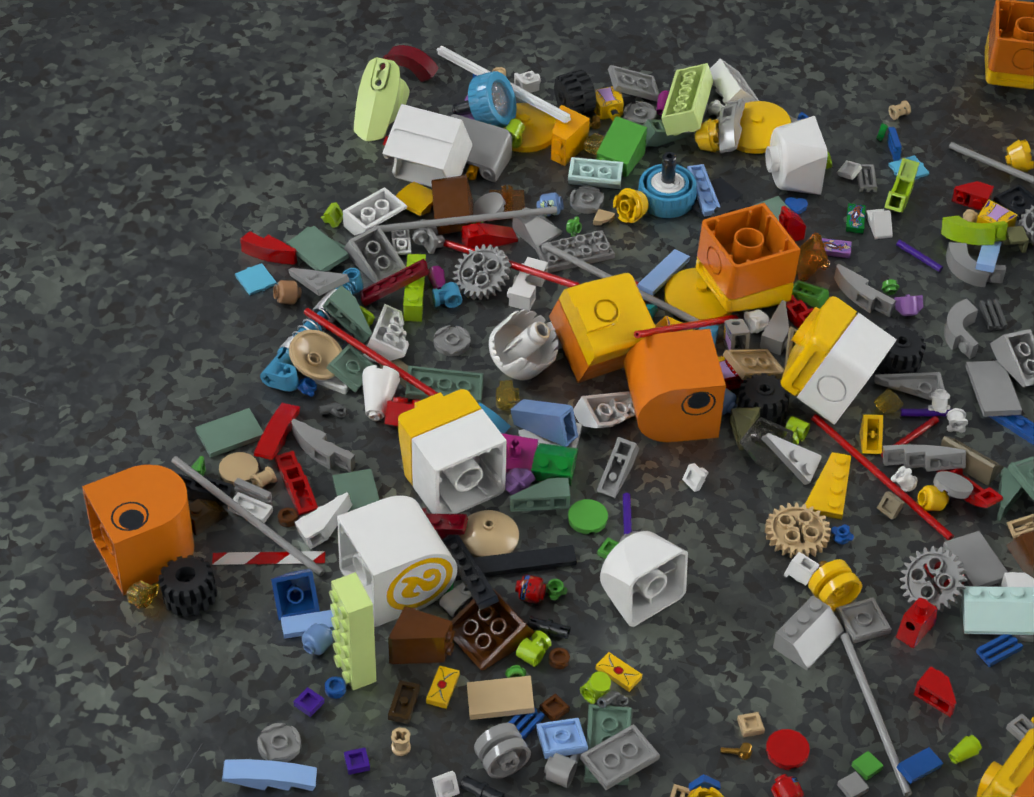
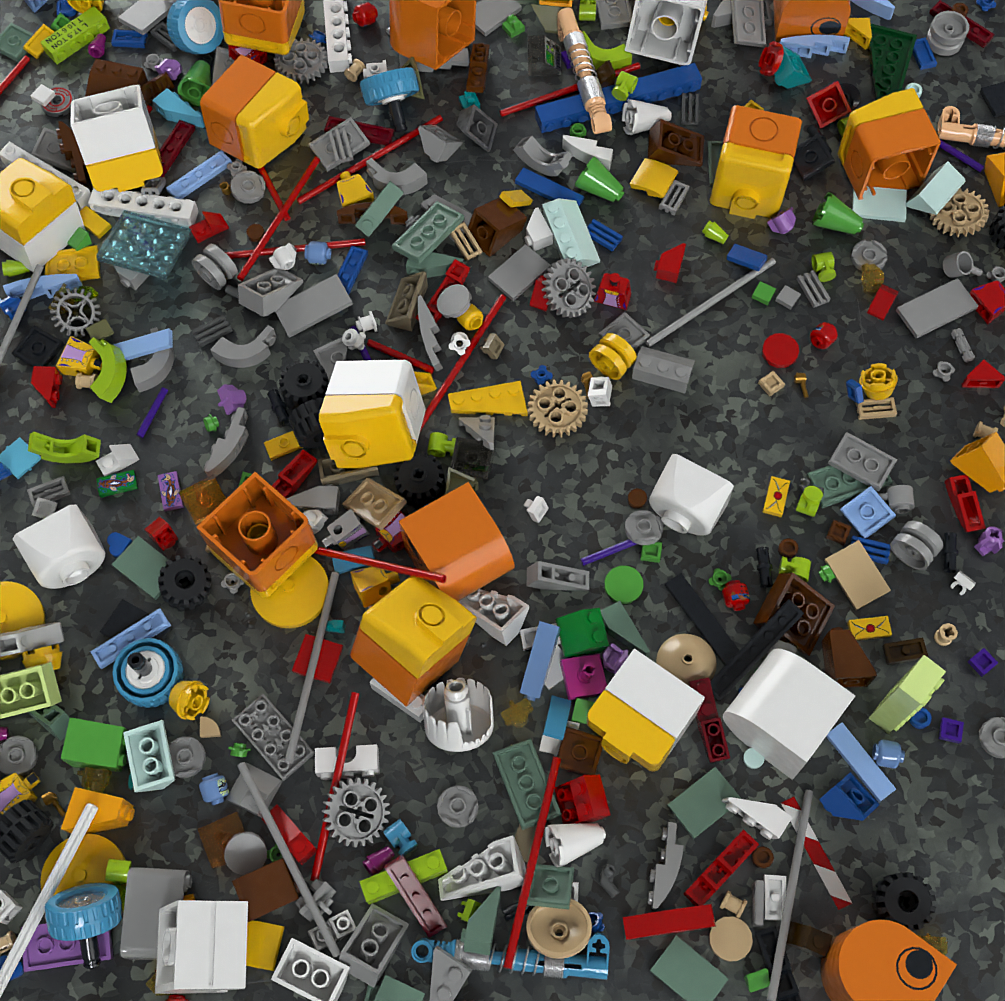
camera: 110 degrees left, 20 degrees up
light blue tile [637,249,690,296] -> none

